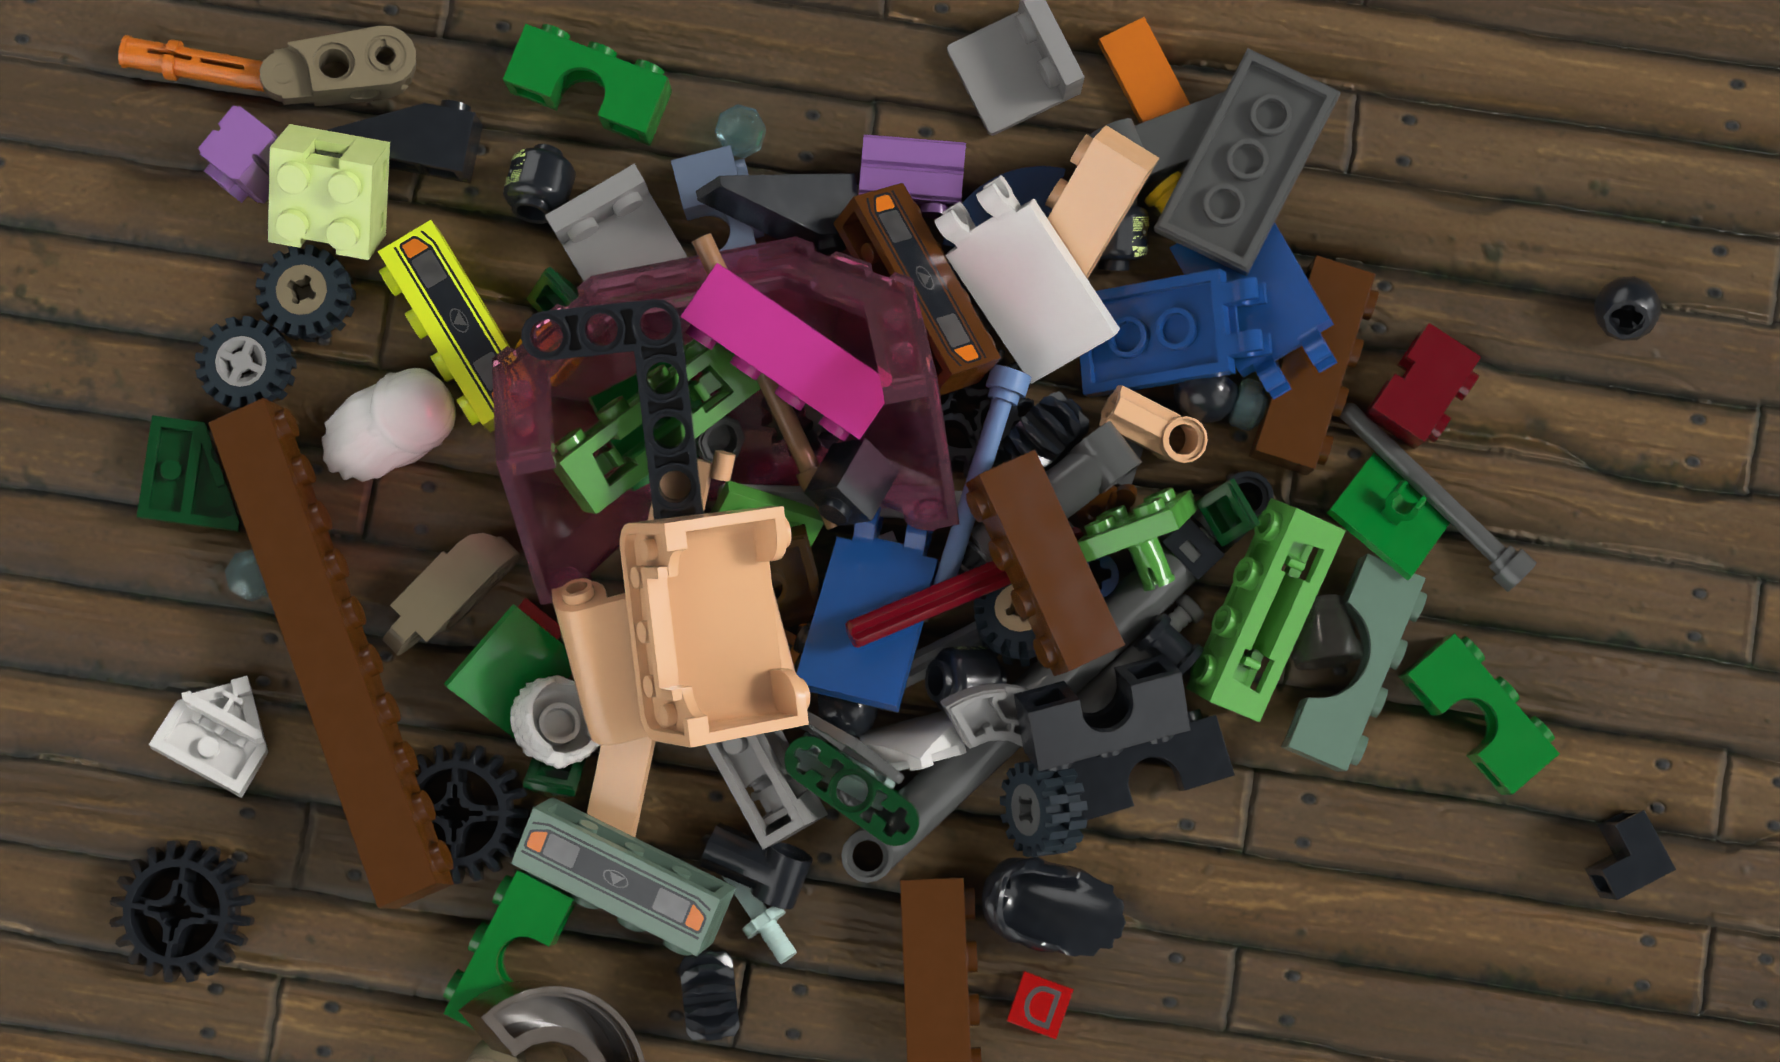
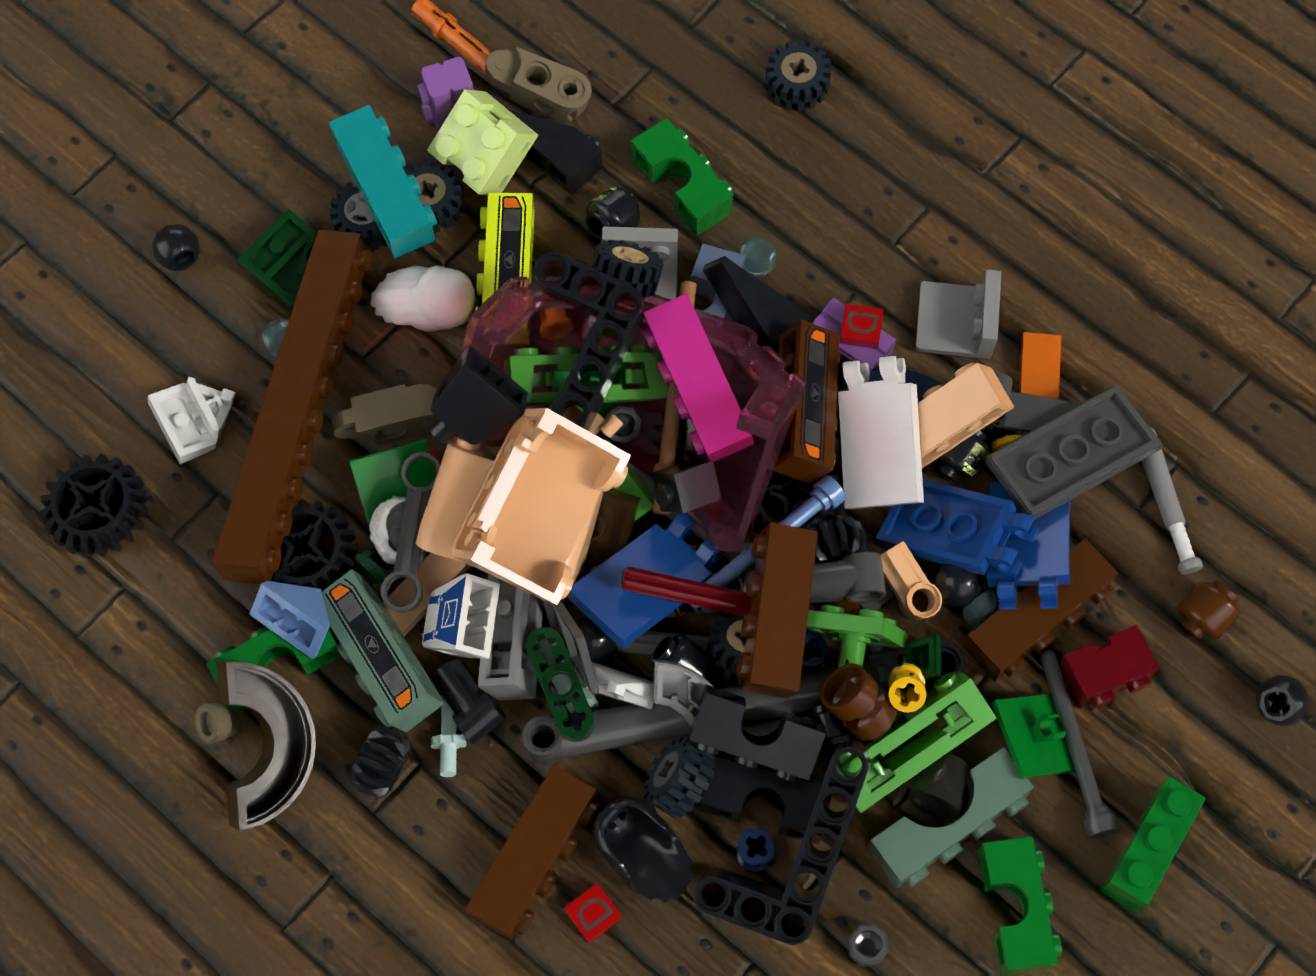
camera: 30 degrees right, 15 degrees down
none -> black piece [152,224,200,271]
none -> medium blue slope [249,581,330,659]
none -> teal brick [328,105,437,259]
none -> dark grey piece [381,452,440,613]
none -> white torso [419,573,500,659]
none -> black torso [429,345,528,445]
none -> black wheel [591,240,664,298]
none -> black beam [694,740,870,945]
none -> dark blue bush [736,828,775,873]
none -> reddish brown wheel [820,663,897,741]
none -> red tile [840,303,884,349]
none -> dark grey tile [847,924,889,967]
none -> yellow bush [888,663,926,713]
none -> green arch [1100,776,1206,913]
none -> light grey piece [1141,427,1203,575]
none -> reddish brown head [1178,579,1240,640]

